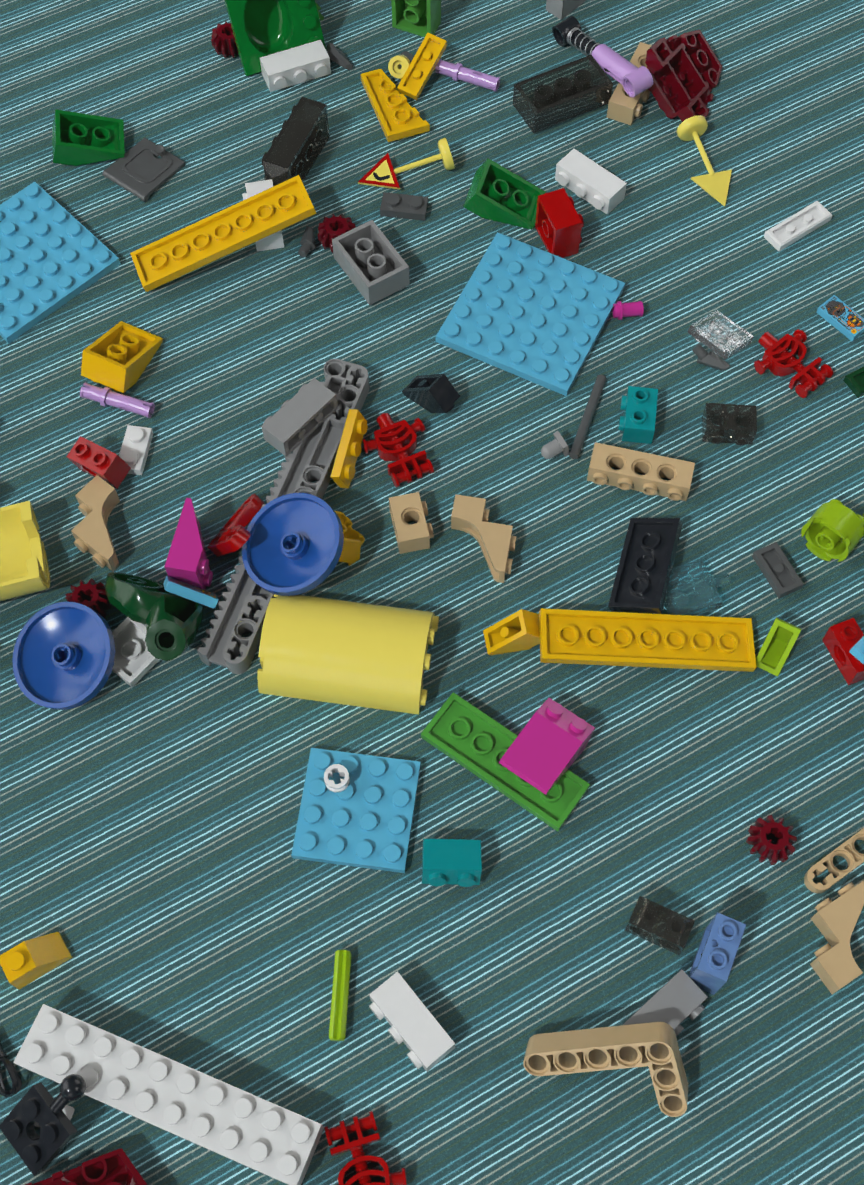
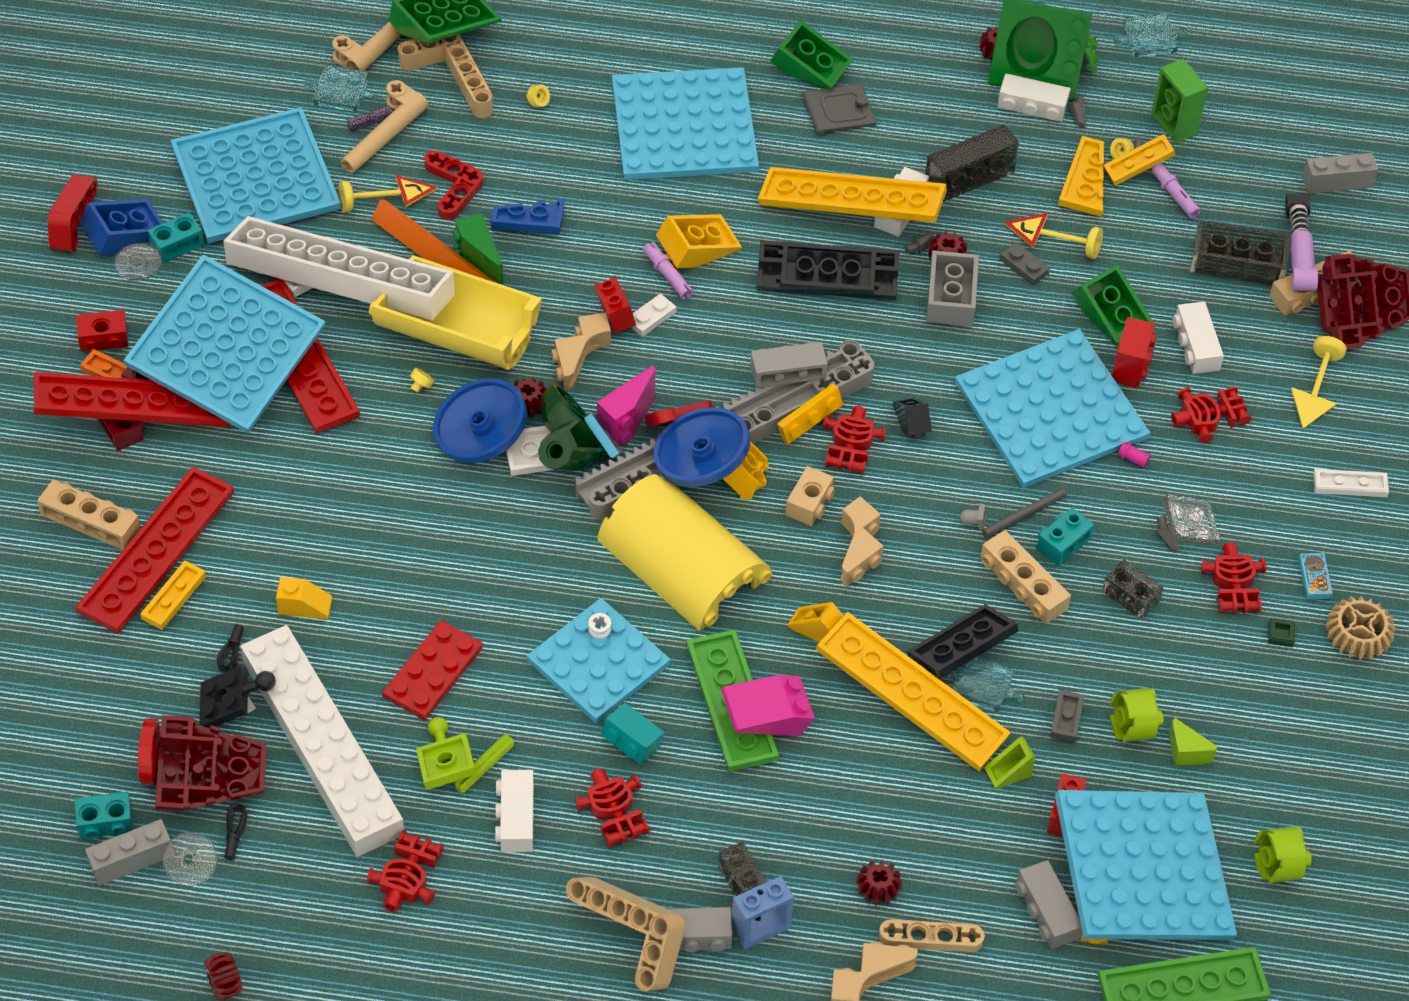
camera: 35 degrees right, 10 degrees down
none -> red plate [382,620,483,721]
none -> lime plate [416,717,477,790]
none -> red piece [575,768,650,848]
none -> black slope [757,240,900,300]
none -> red piece [1171,387,1252,443]

